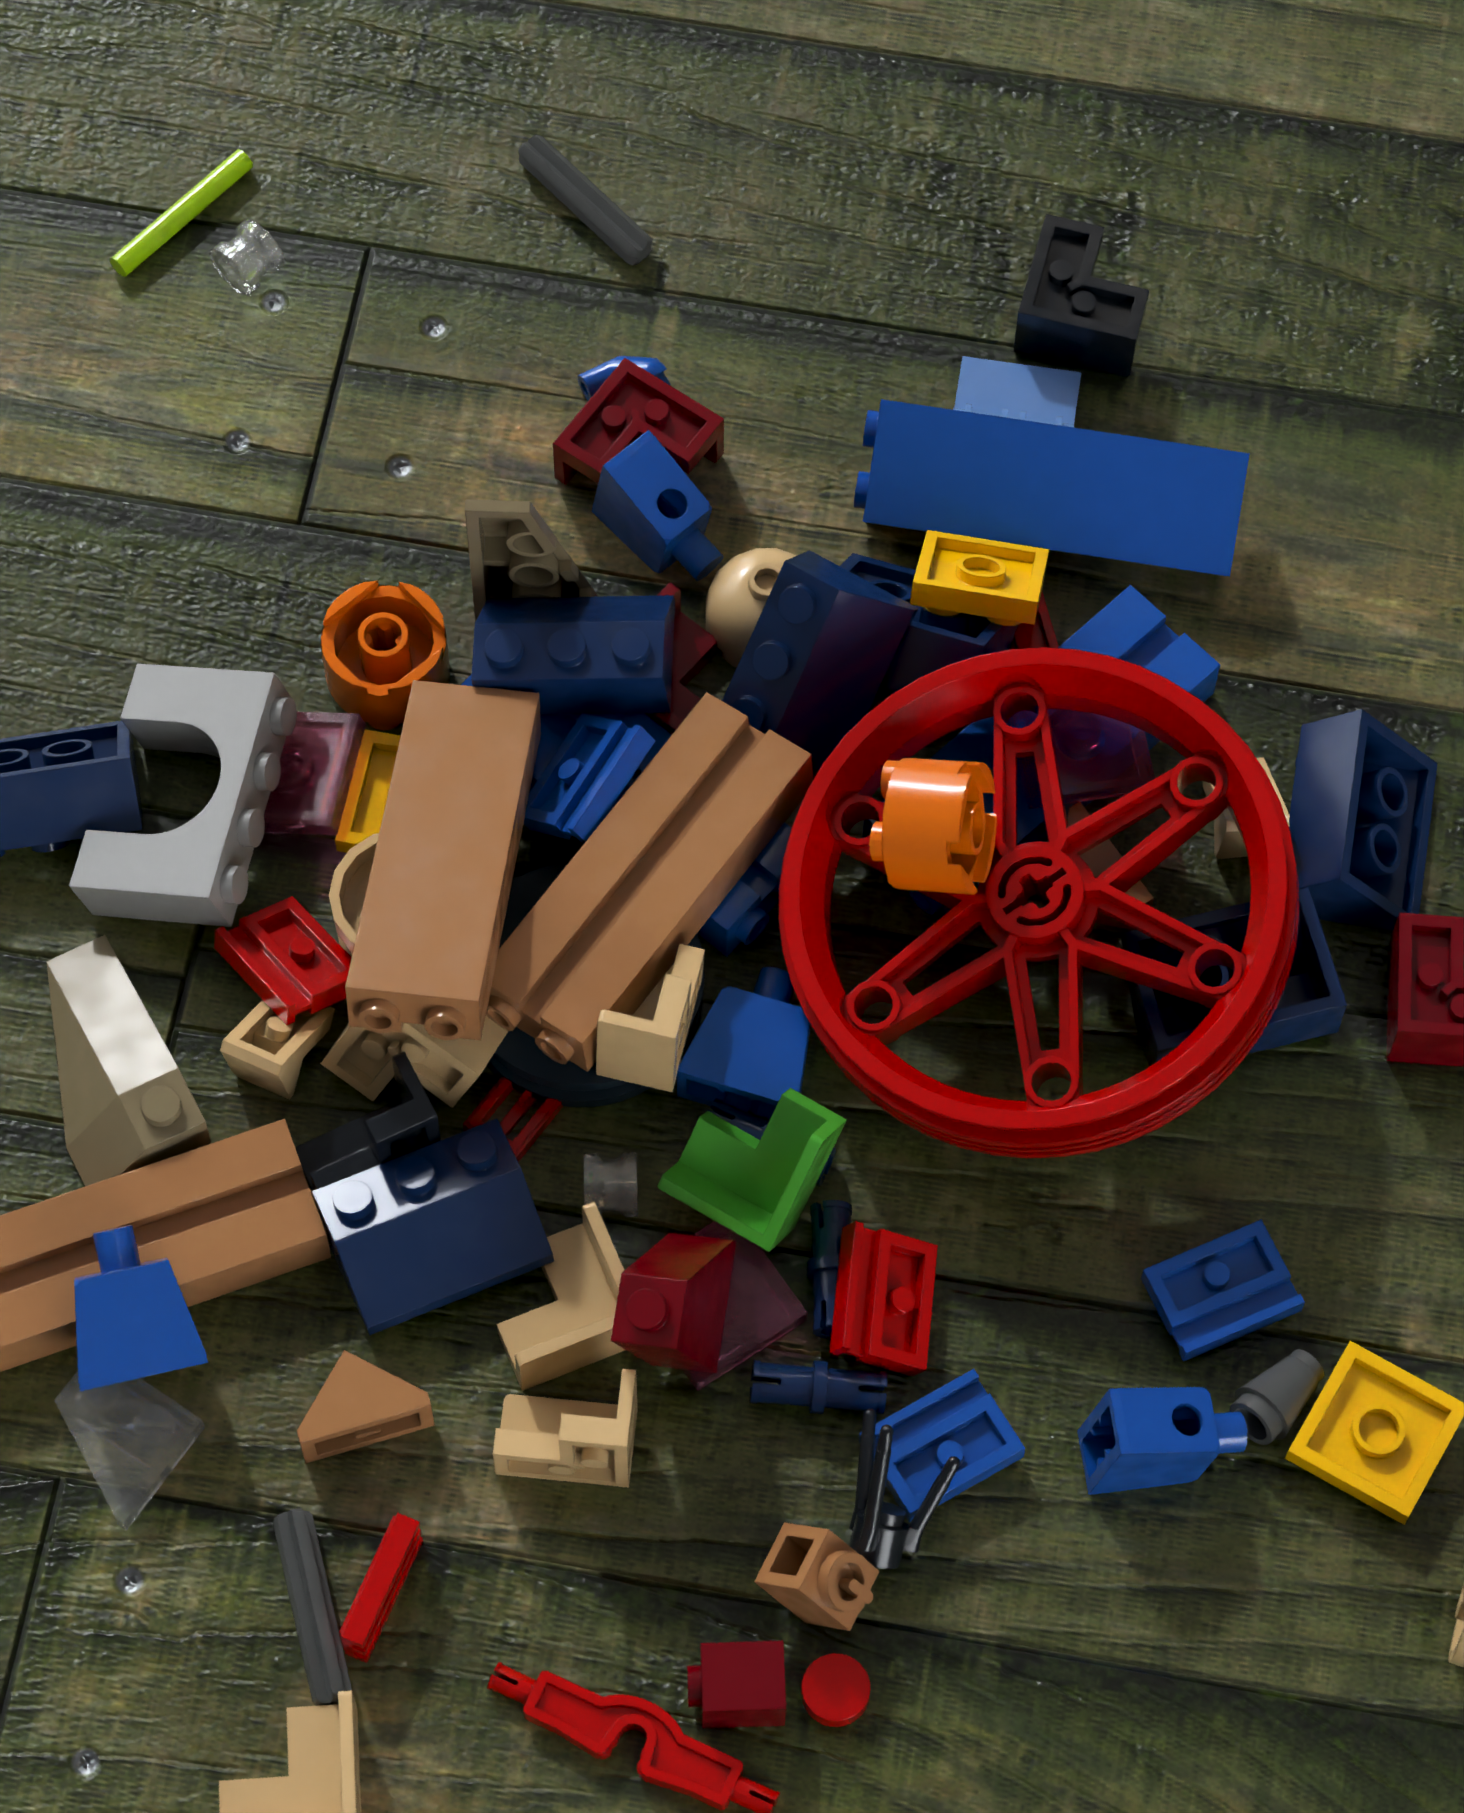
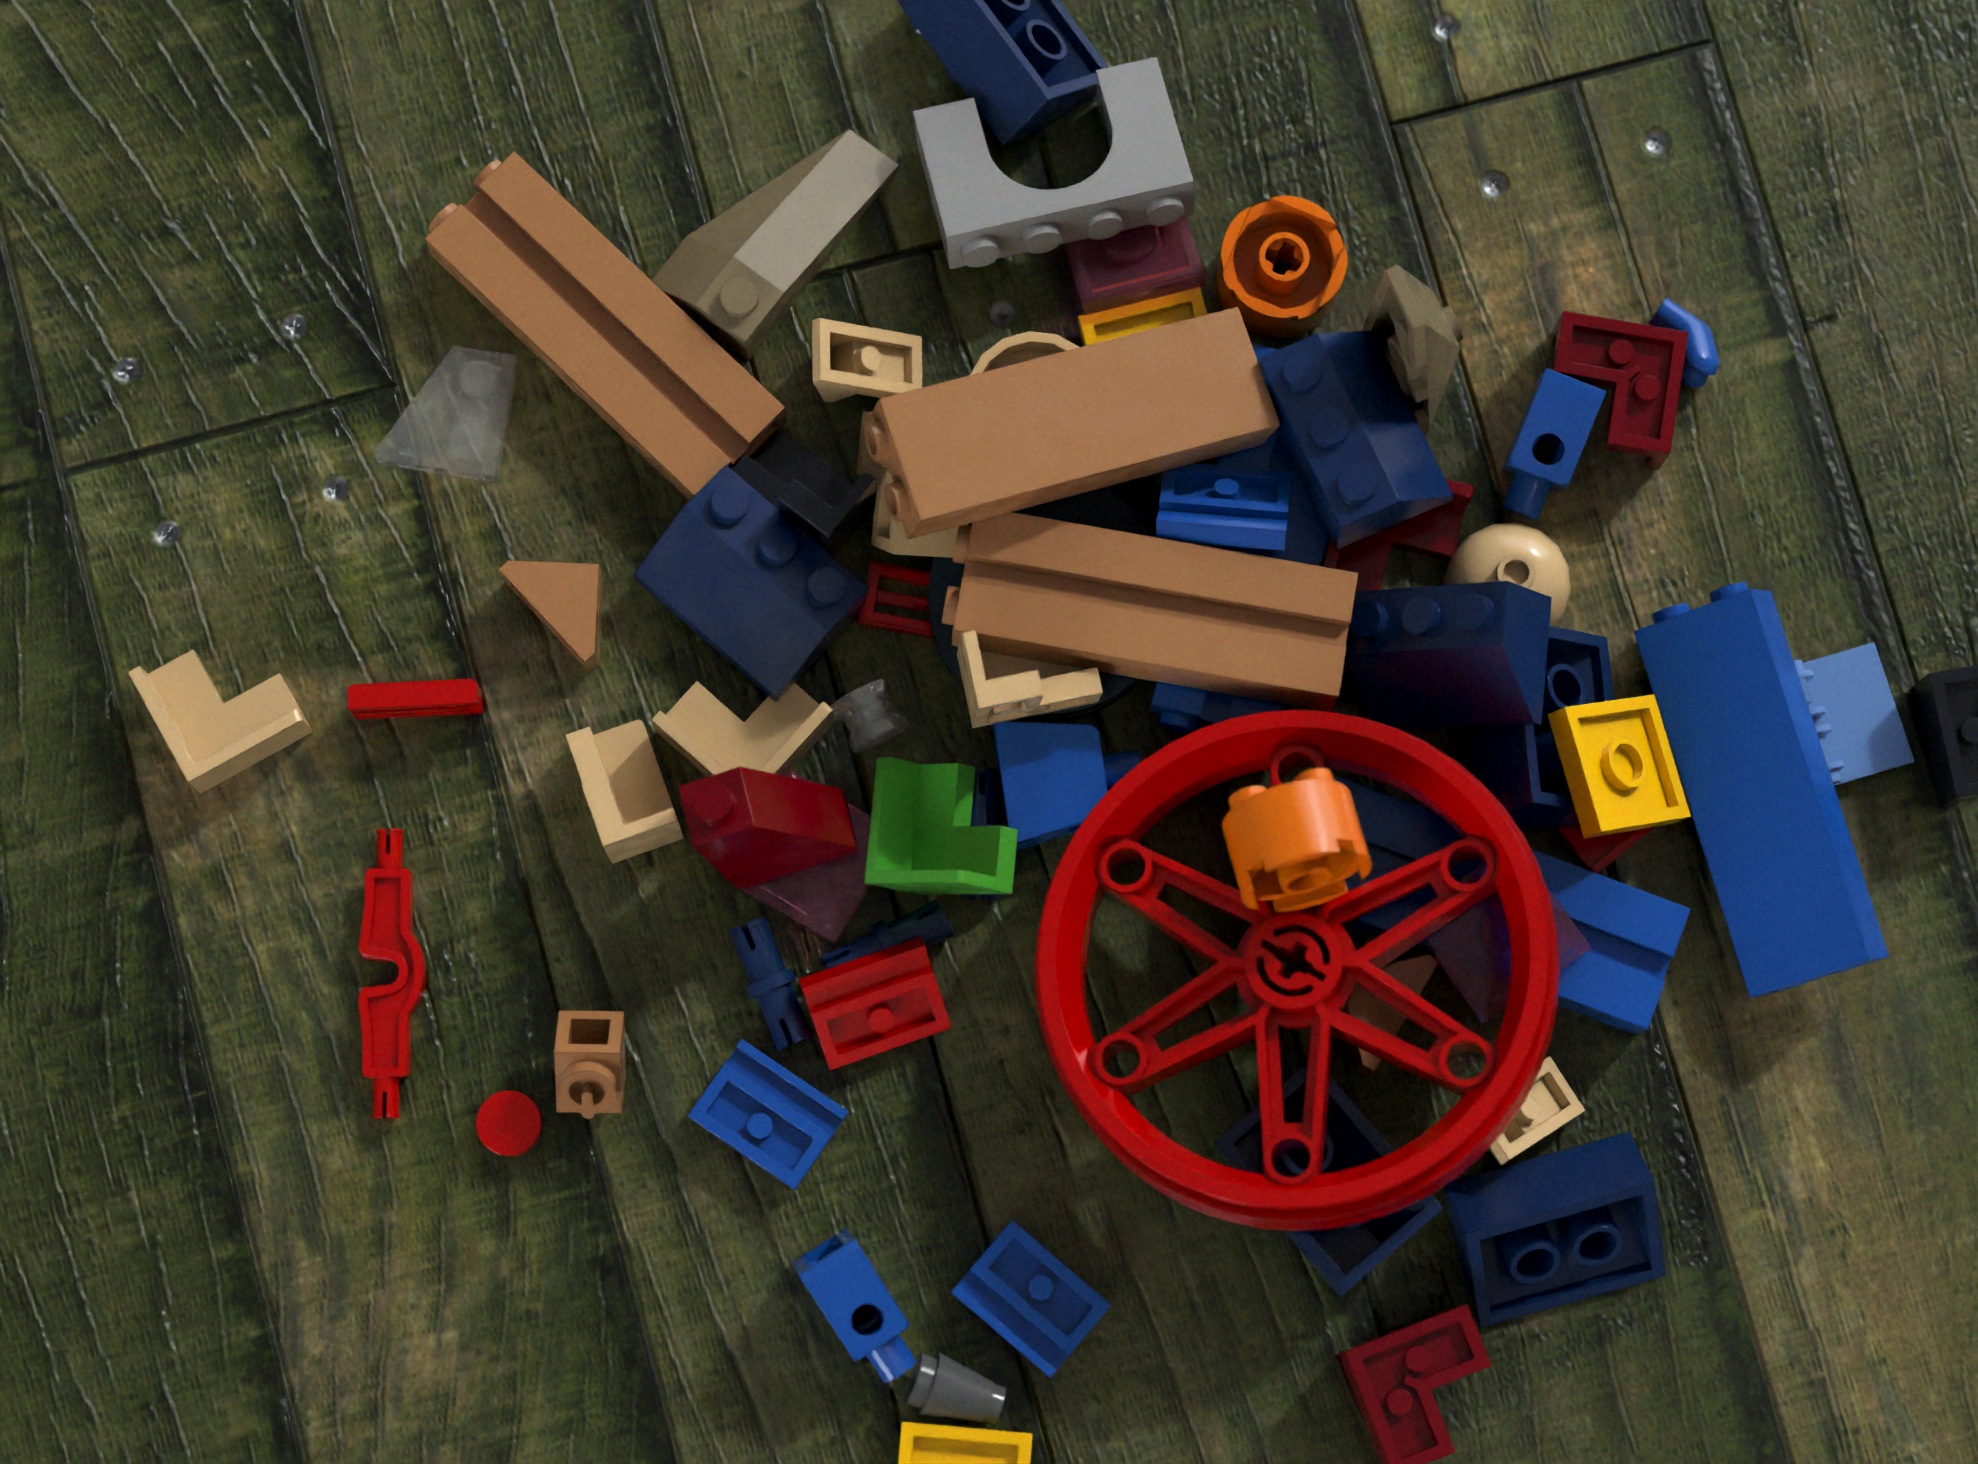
camera: 60 degrees right, 15 degrees up
blue torso [74,1225,208,1392] -> none
red plate [214,896,352,1025] -> none
dark grey axle [273,1508,352,1706] -> none
dark grey axle [518,135,652,266] -> none
dark red brick [687,1640,786,1729] -> none
black plant [849,1408,960,1569] -> none

